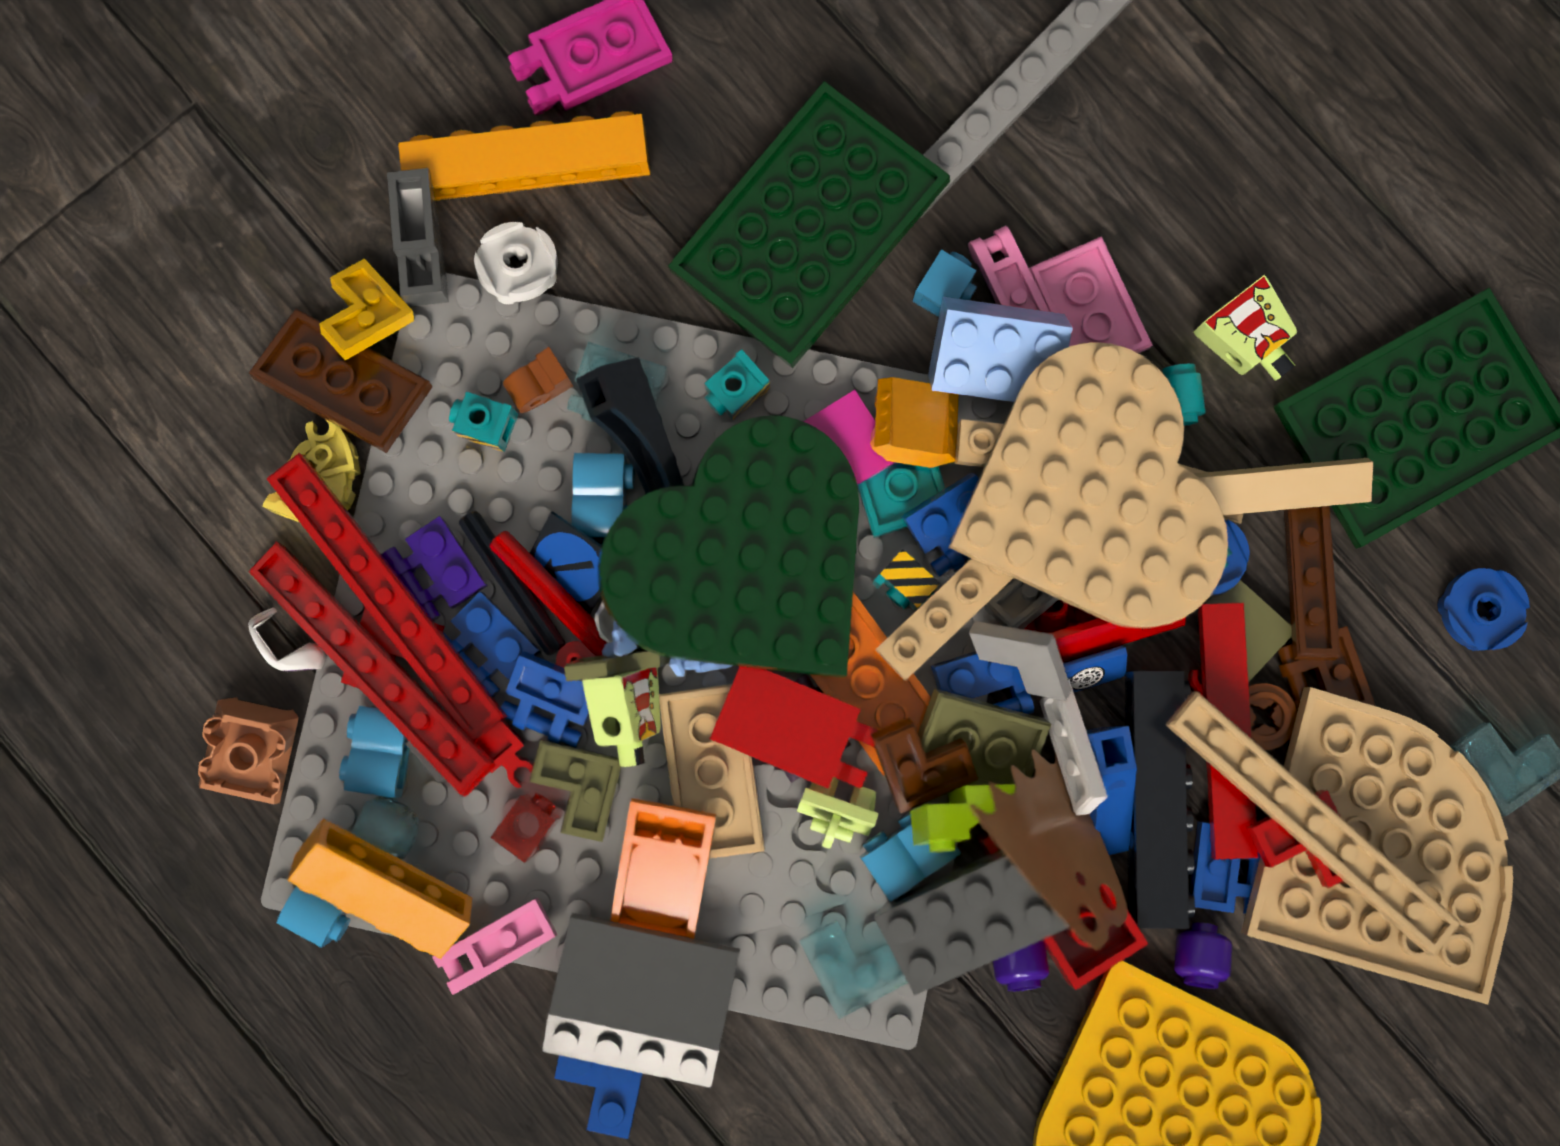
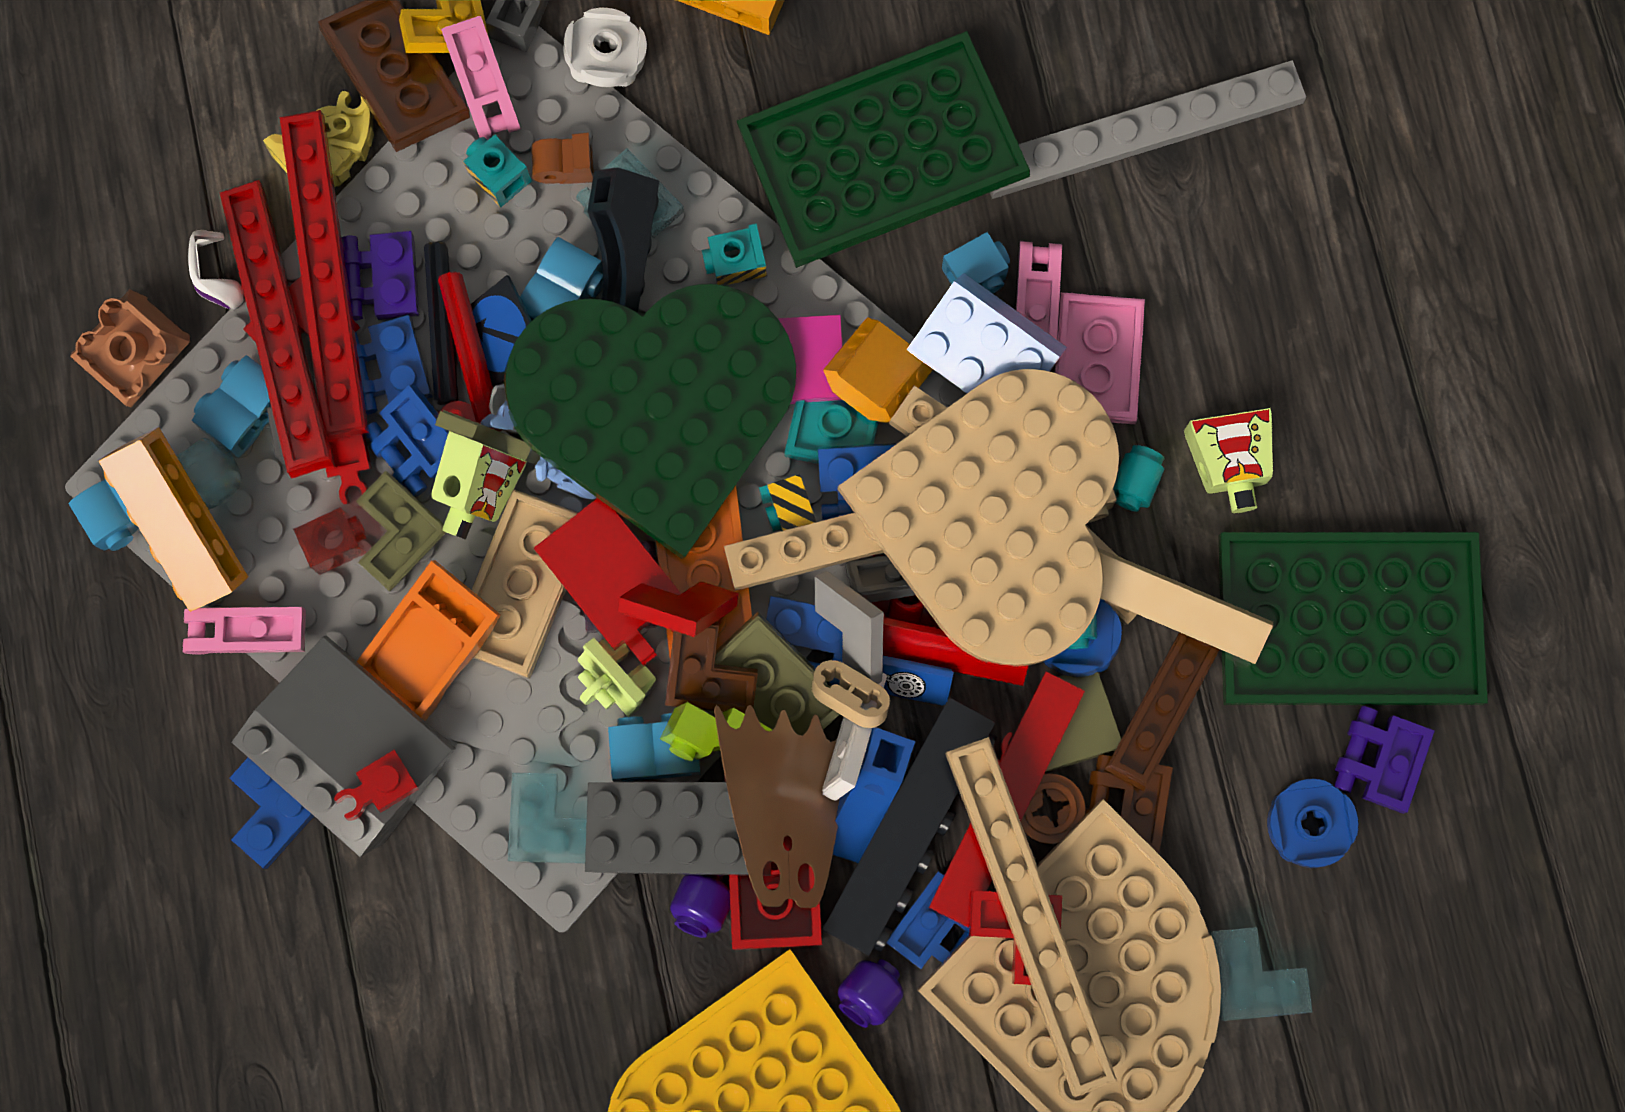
camera: 30 degrees right, 5 degrees down
none -> red plate [334,749,419,821]
none -> bright pink plate [441,15,521,140]
none -> red tile [618,581,739,637]
none -> tan beam [812,660,890,728]
none -> dark purple plate [1334,706,1434,814]

